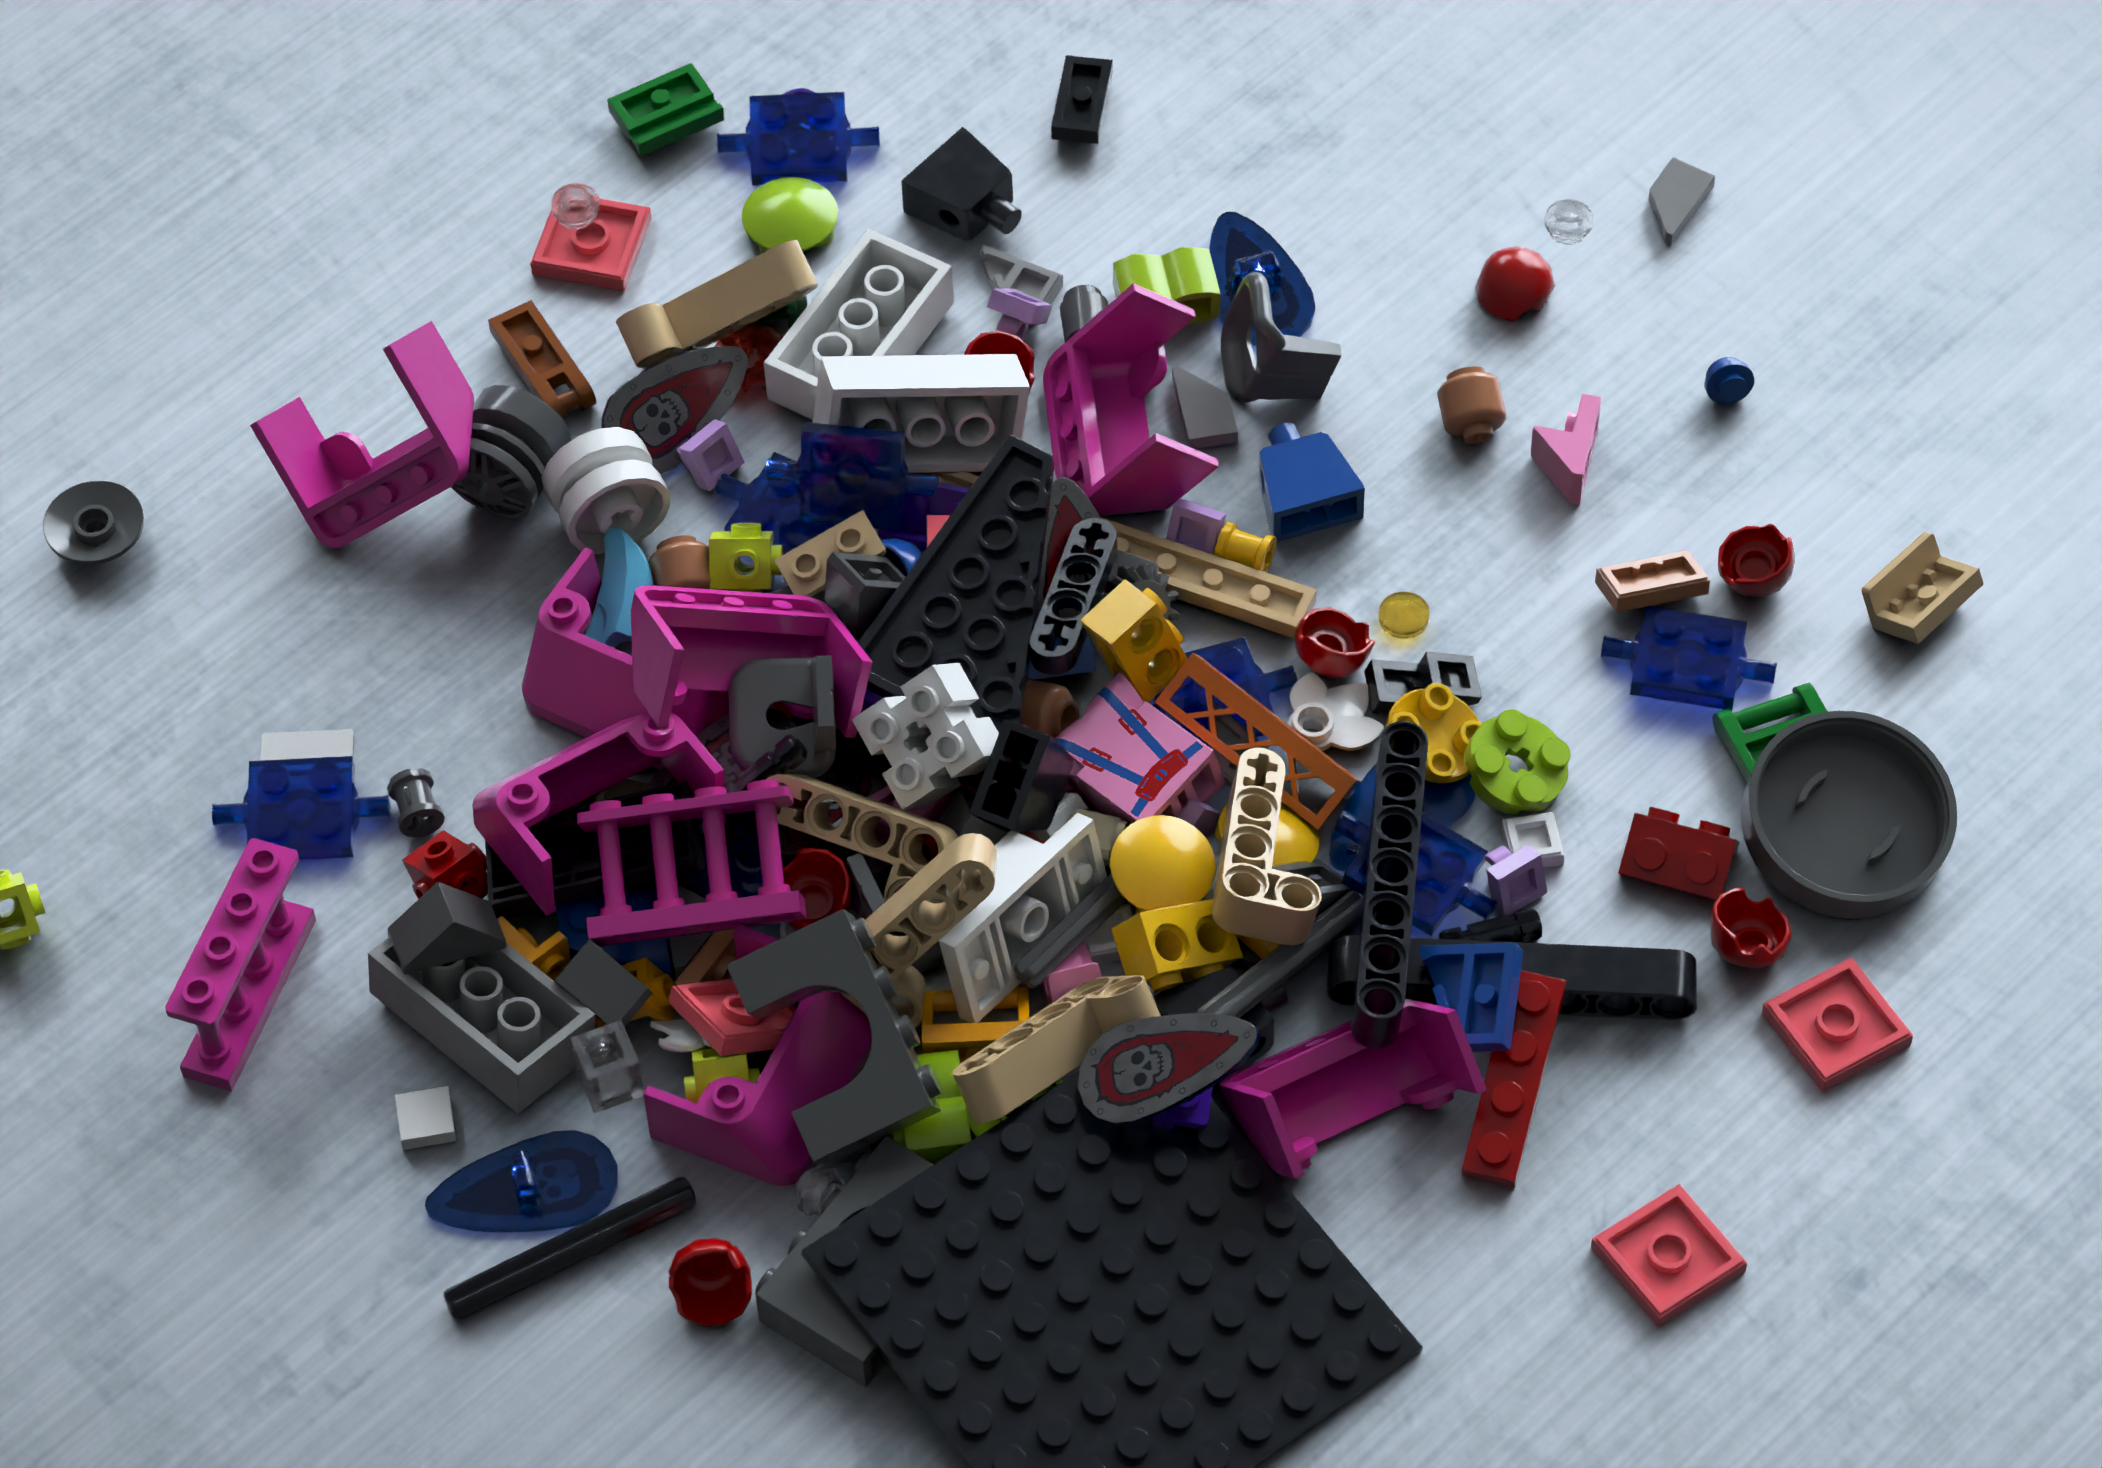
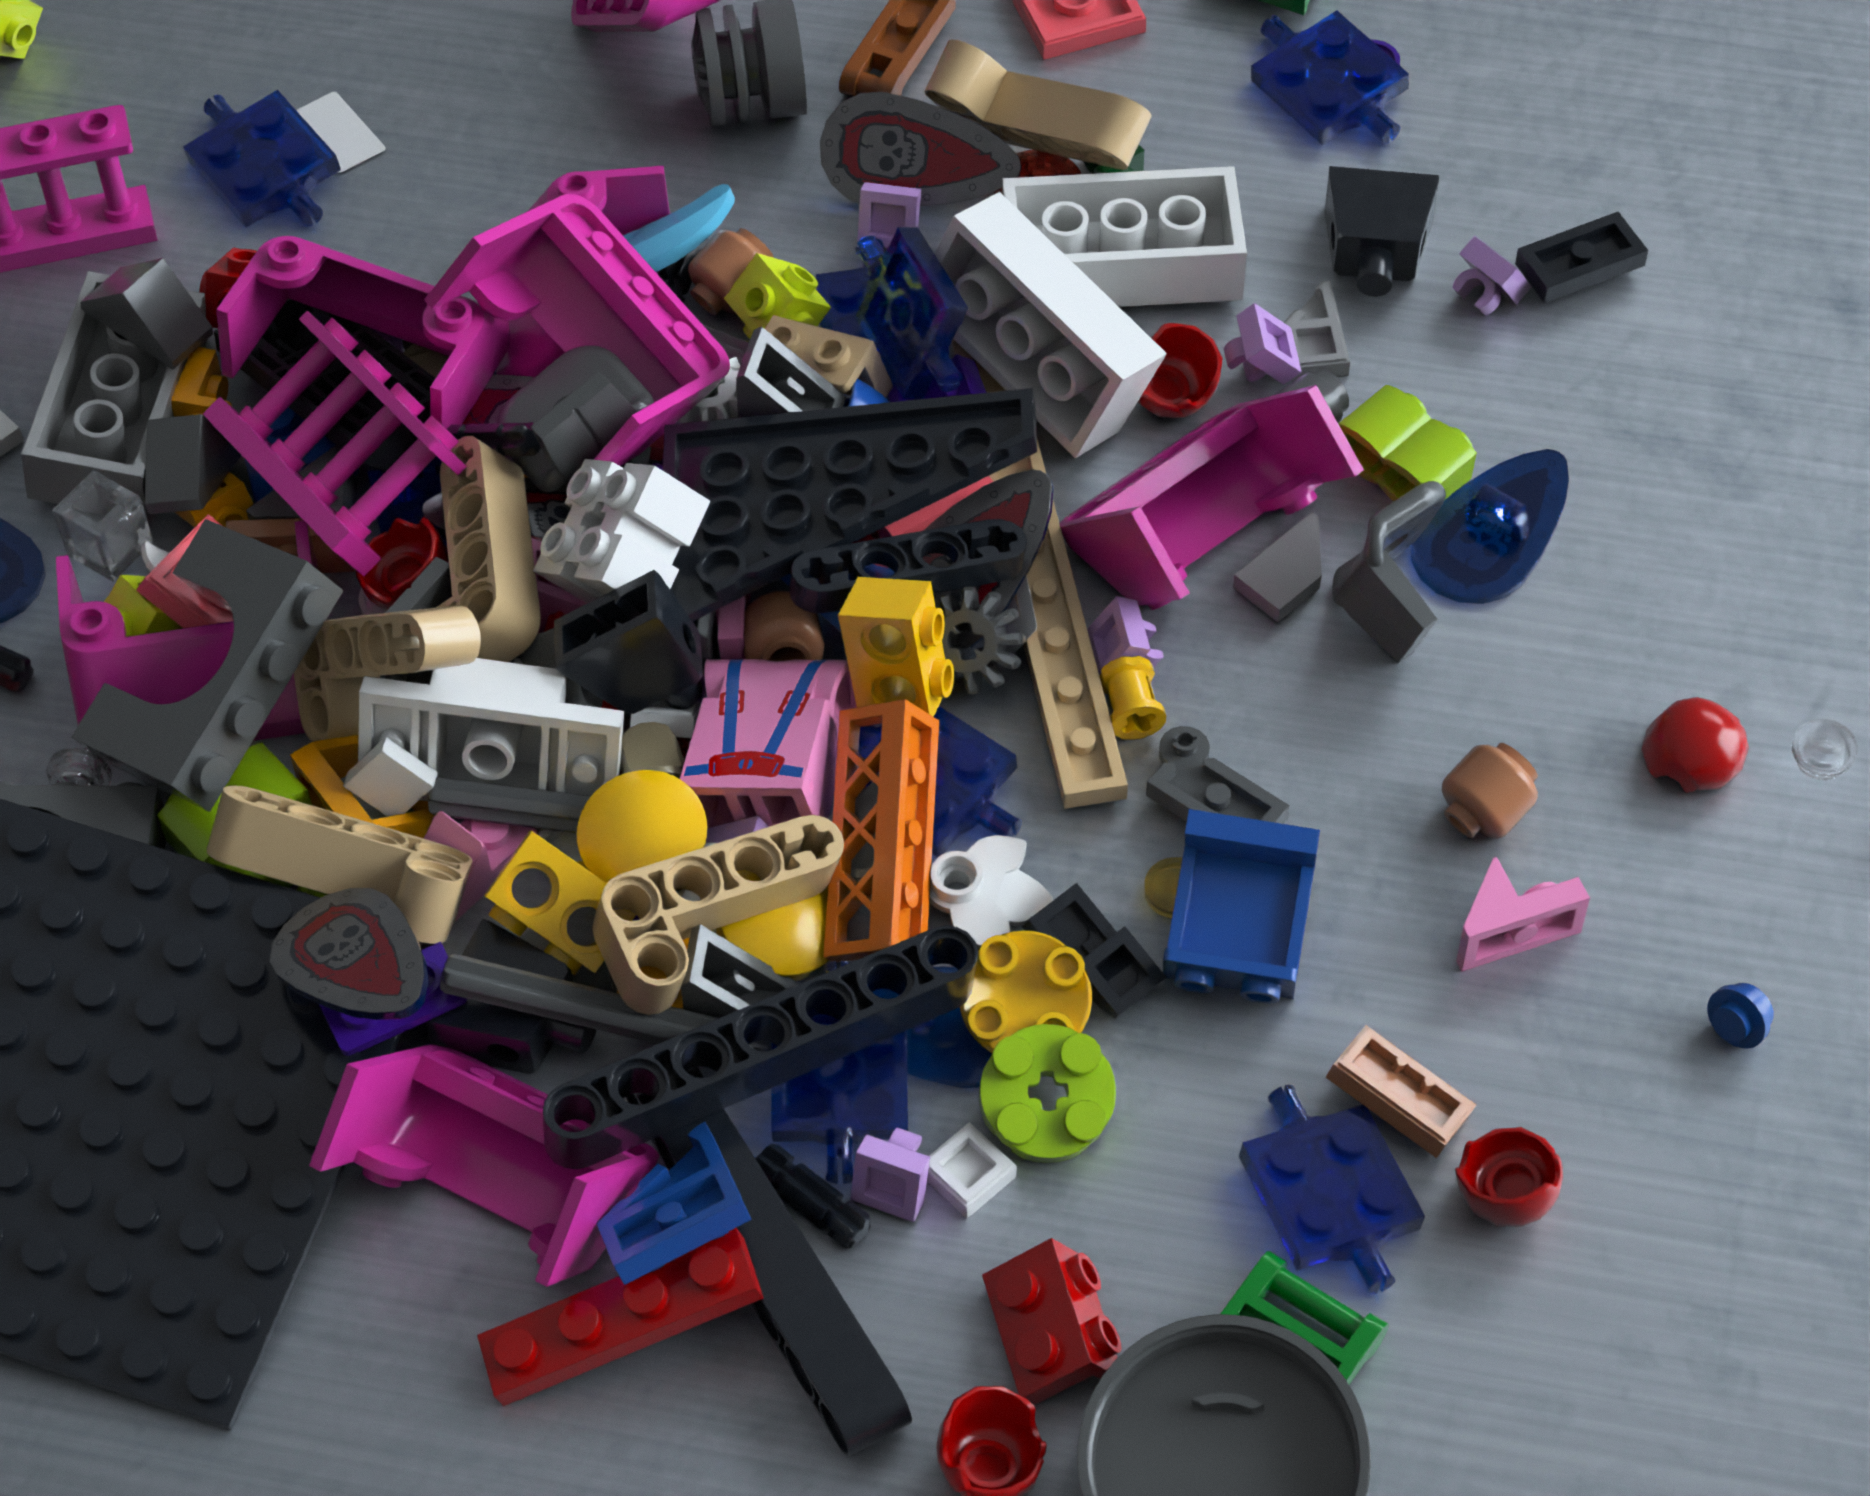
camera: 55 degrees right, 0 degrees up
dark grey bush [387,768,445,837] -> none
white wheel [542,427,671,554] -> none
lime dish [742,177,838,253] -> none
blue torso [1259,423,1365,542] -> none
red hair [1294,607,1375,678] -> none
tan bracket [1861,532,1984,644] -> none
none -> white tile [343,737,438,817]
none -> dark grey hinge [1146,726,1290,824]
none -> blue panel [1163,809,1320,1004]
none -> lavender tile [1453,236,1532,316]

